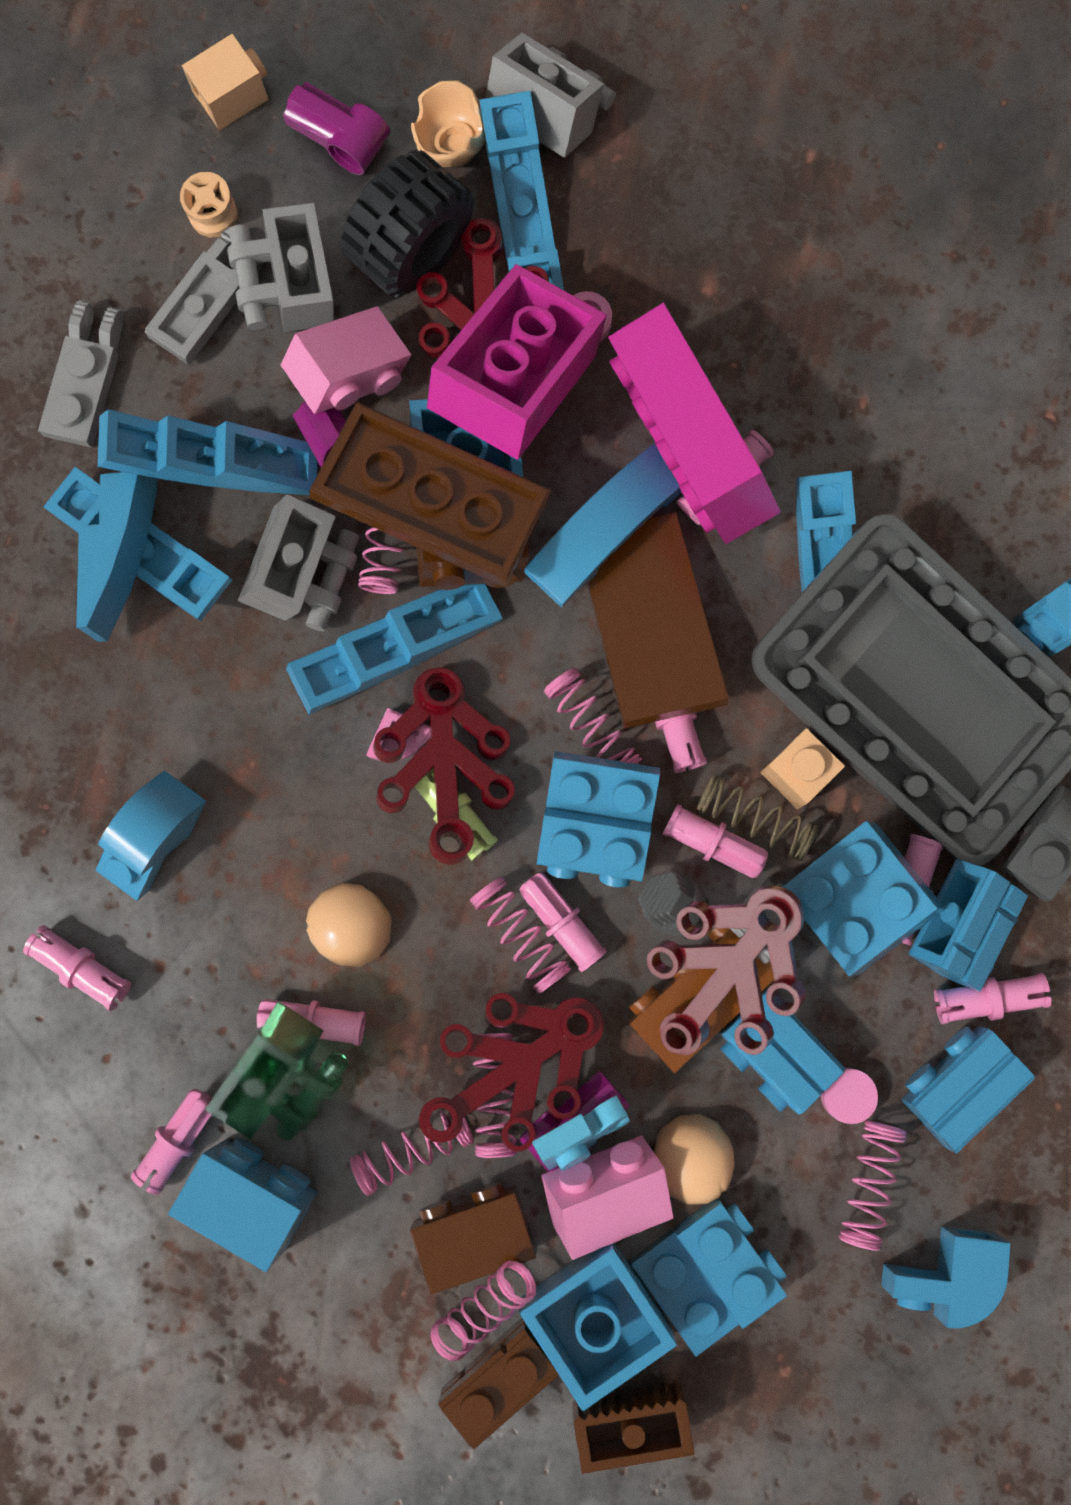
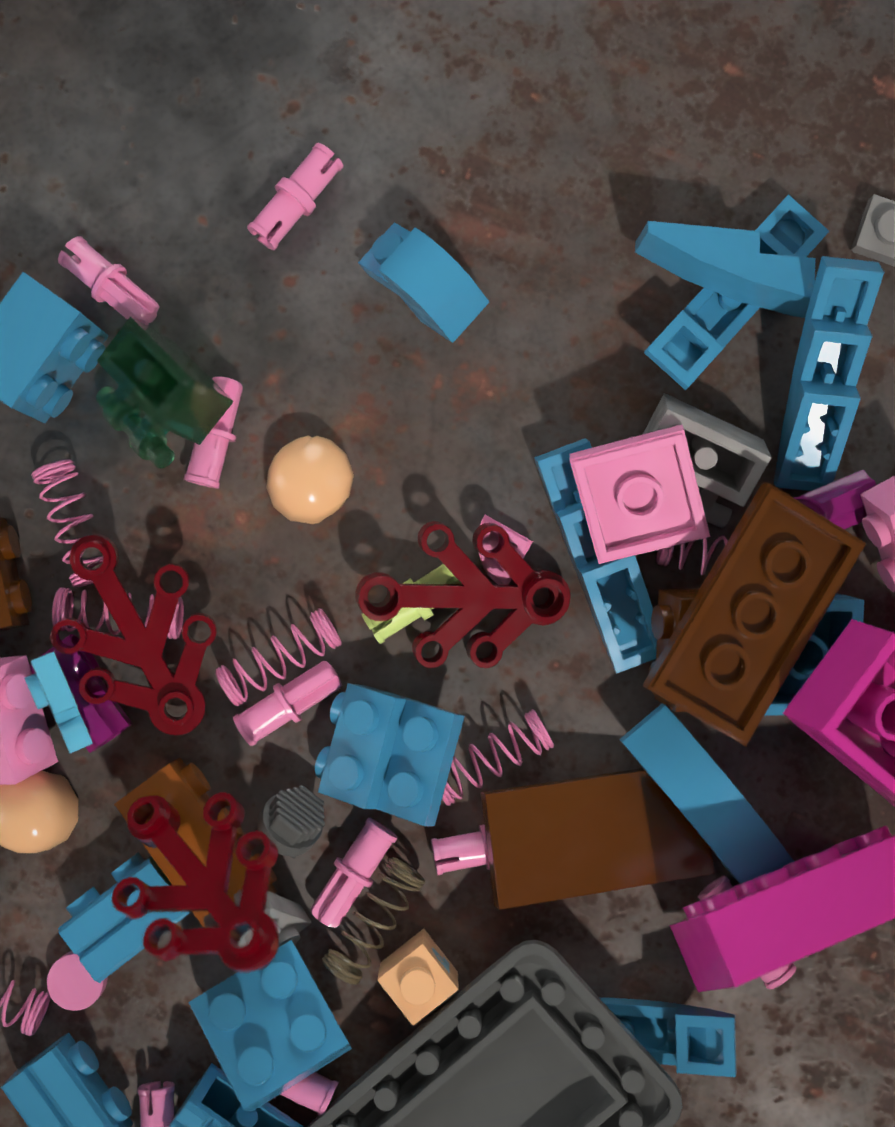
camera: 90 degrees right, 5 degrees up
none -> bright pink plate [570,424,710,564]

